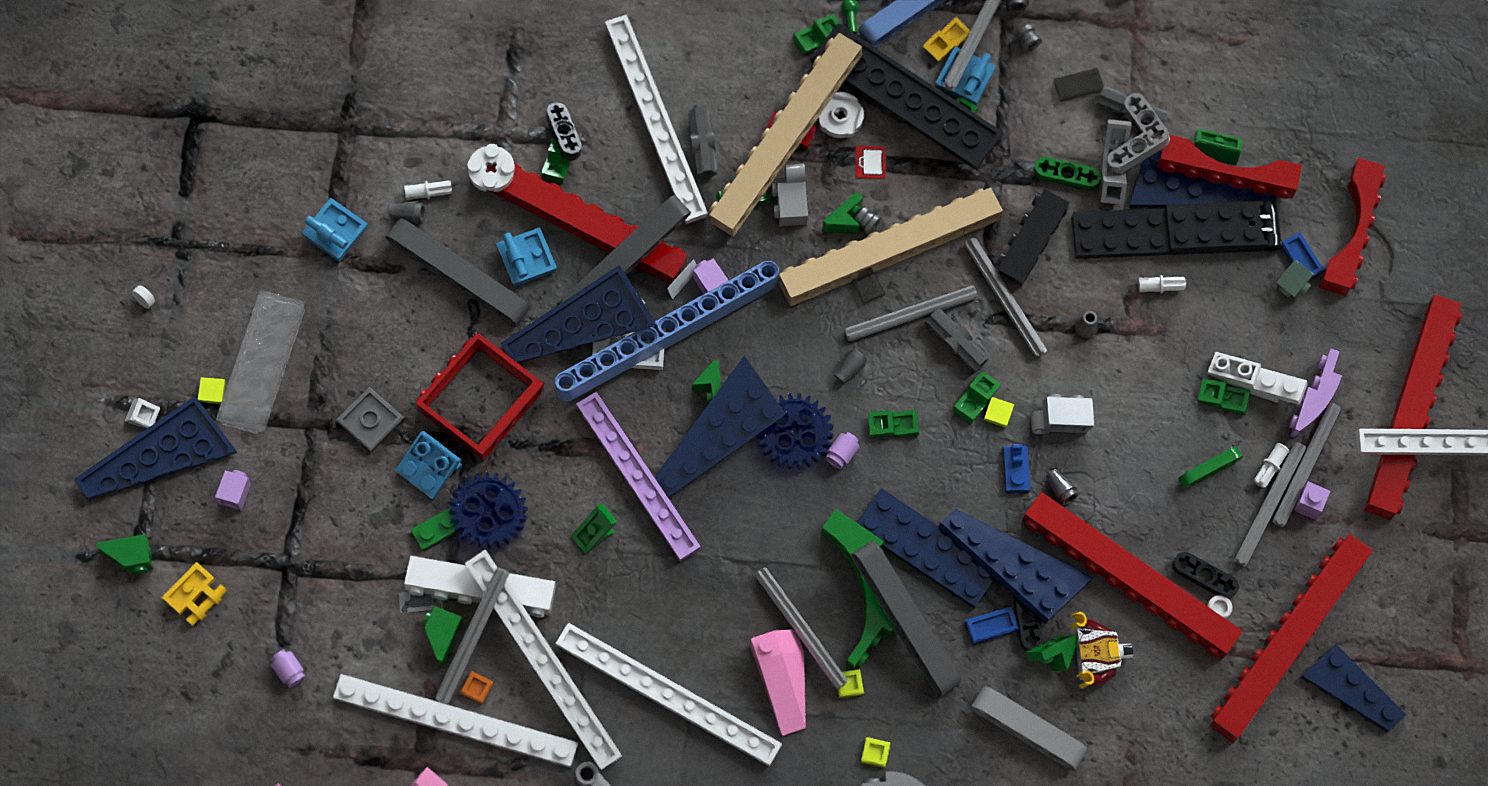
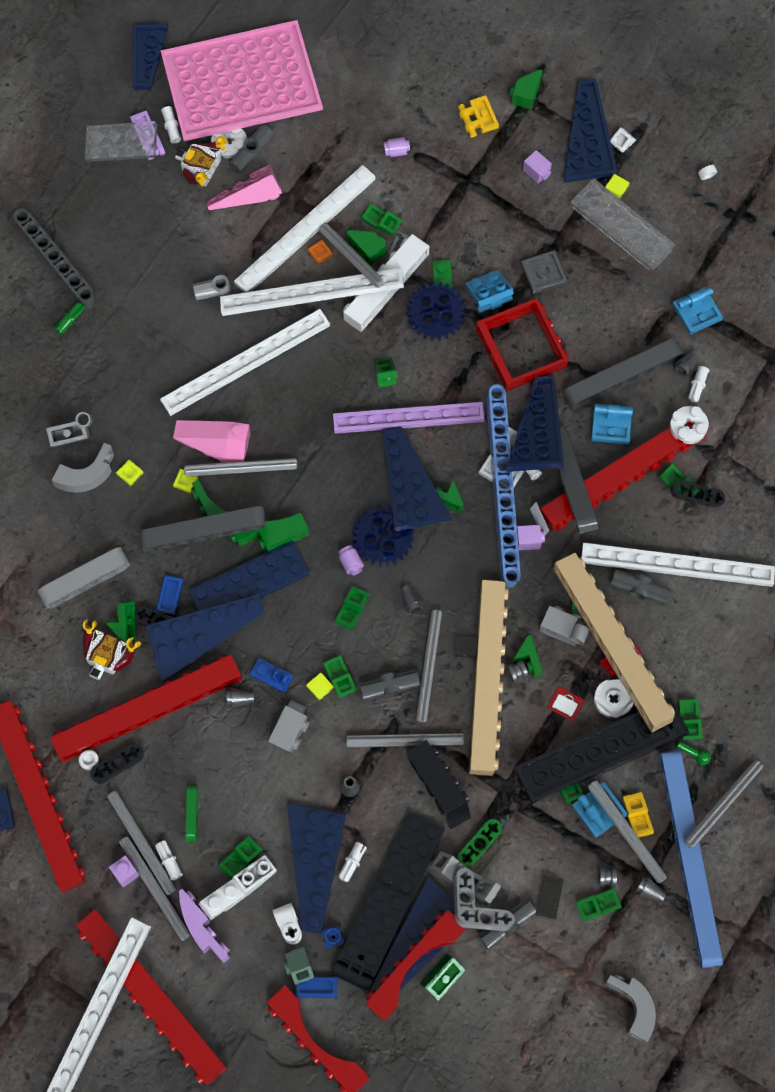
camera: 125 degrees right, 0 degrees up
none -> white piece [272,903,302,945]
none -> dark blue wing [287,803,346,934]
none -> blue plate [322,926,344,949]
none -> green slope [360,203,403,235]
none -> green slope [576,888,623,922]

